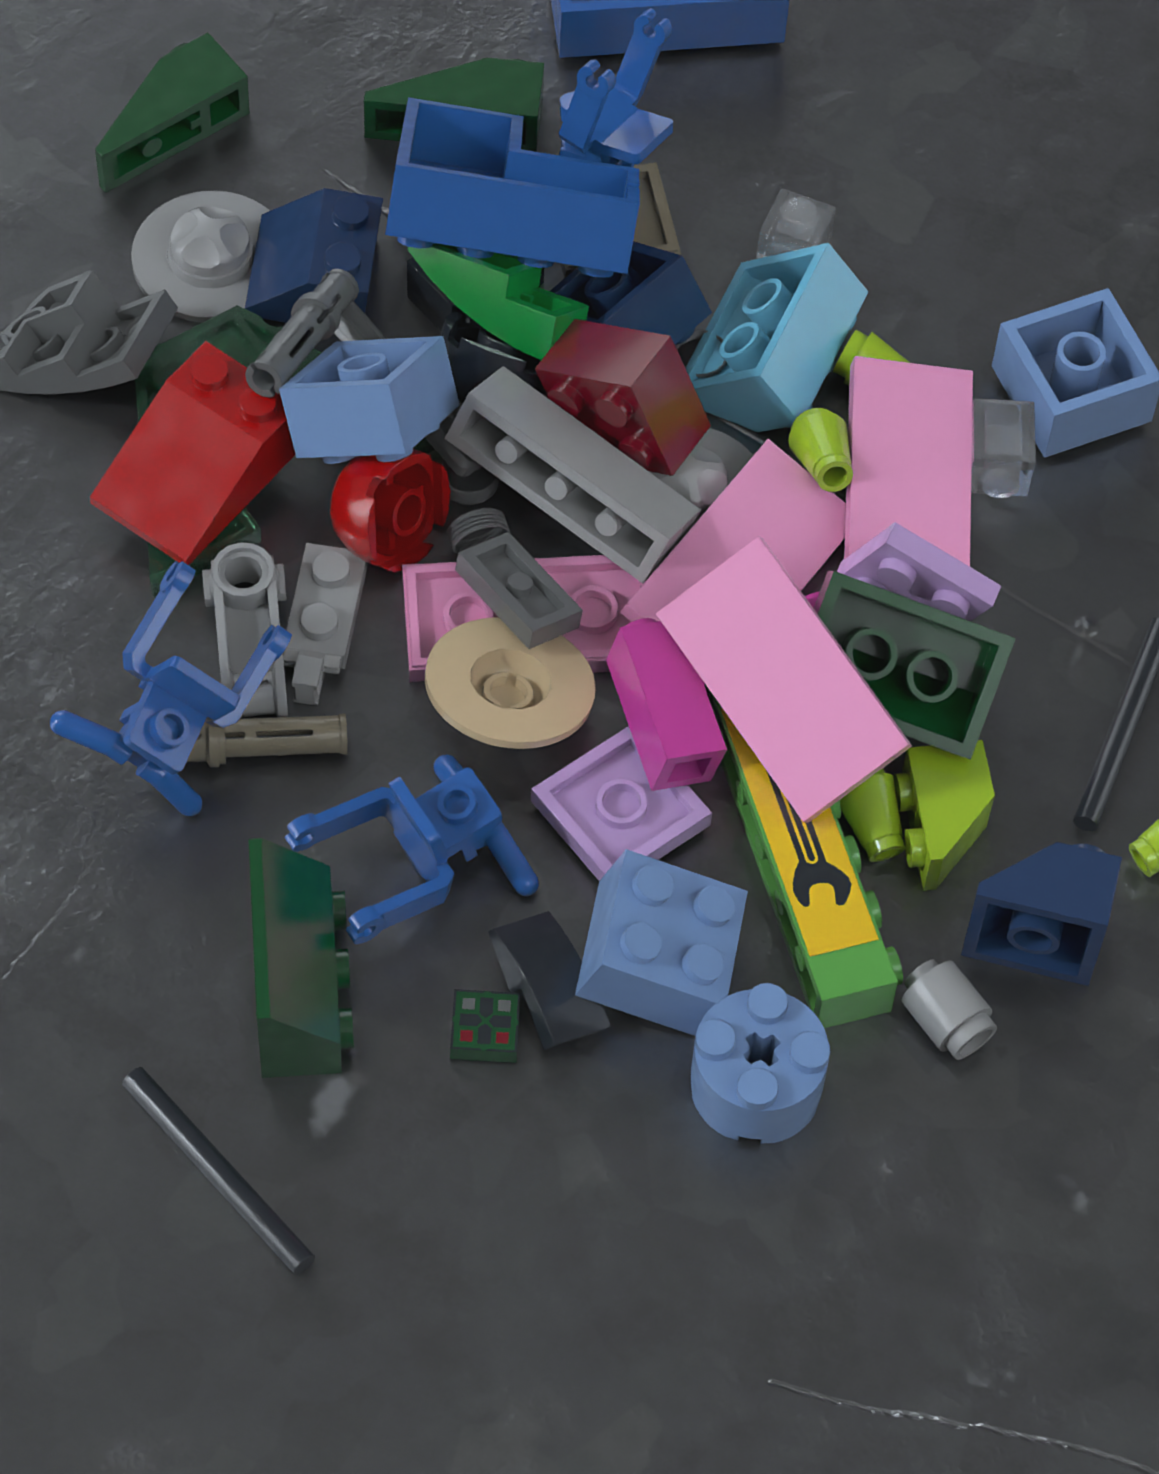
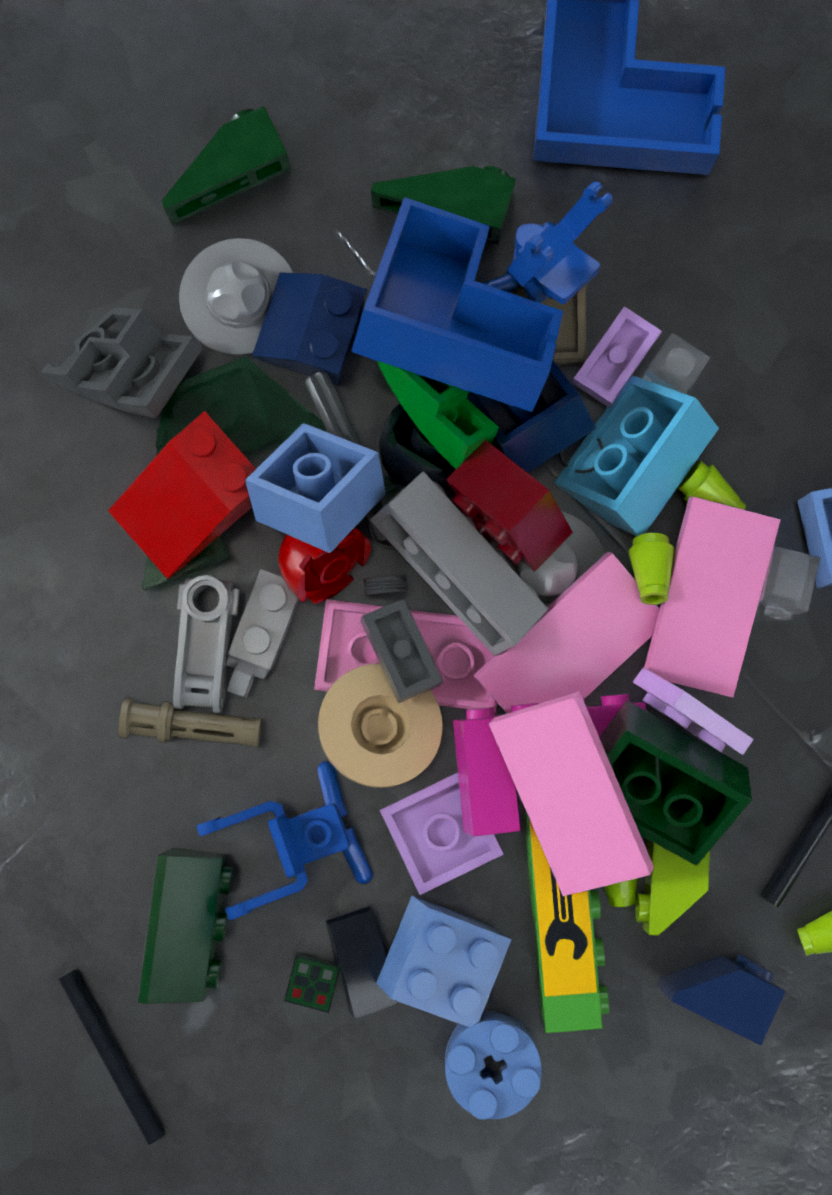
camera: 20 degrees right, 25 degrees up
blue piece [50,561,292,817] -> none
dark grey pin [245,268,359,397] -> none
light grey brick [901,959,997,1060] -> none
none -> lavender plate [572,306,662,408]

